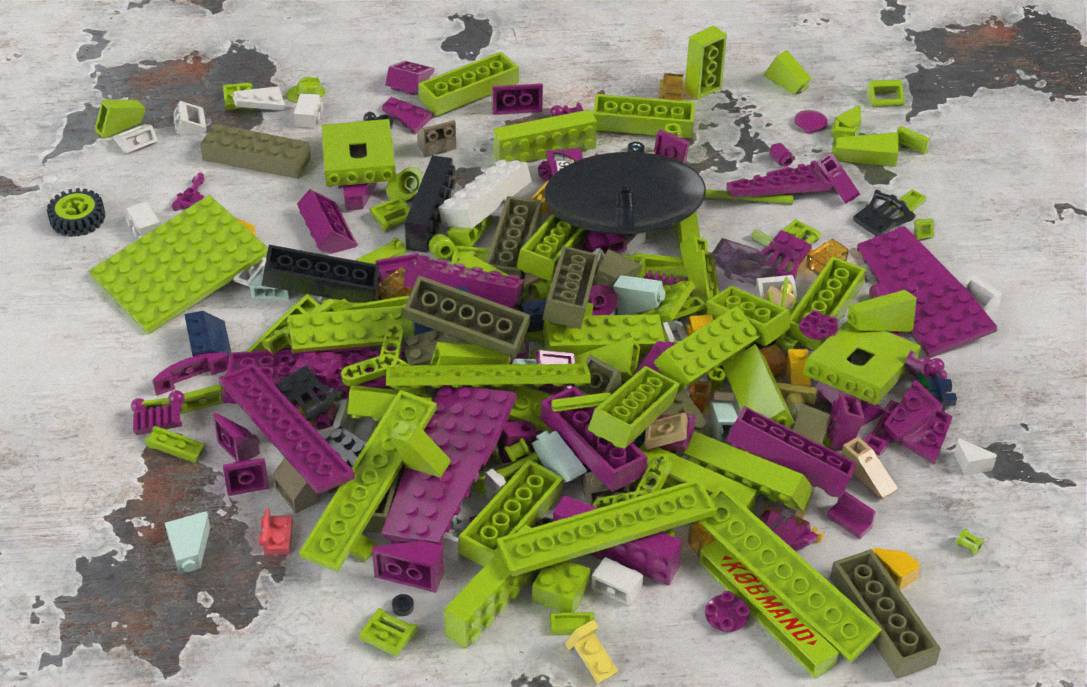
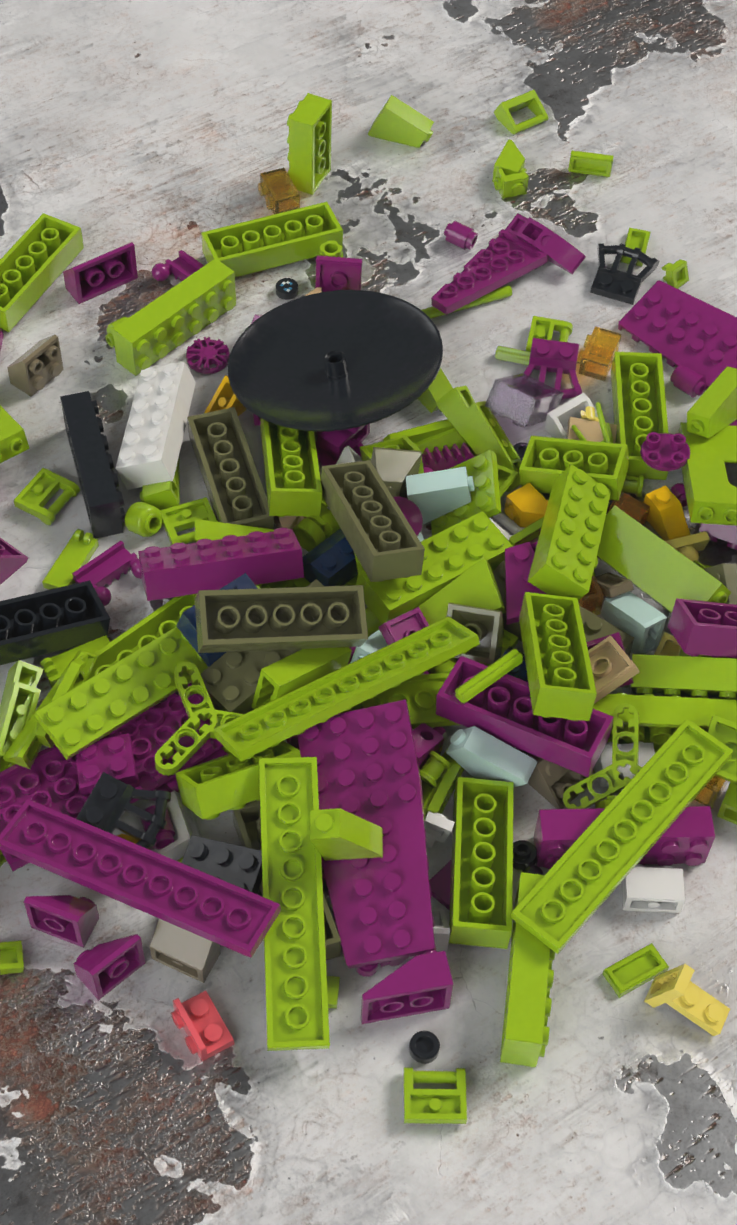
camera: 30 degrees left, 10 degrees up
light aqua slope [165,511,210,574] -> none
clear yellow brick [377,266,413,300] -> none
lime piece [386,167,424,201] -> none
lime brick [532,560,590,613] -> none
magenta slope [546,148,583,177] -> none
magenta dish [794,110,828,134] -> none
lime slope [831,132,898,167] -> none

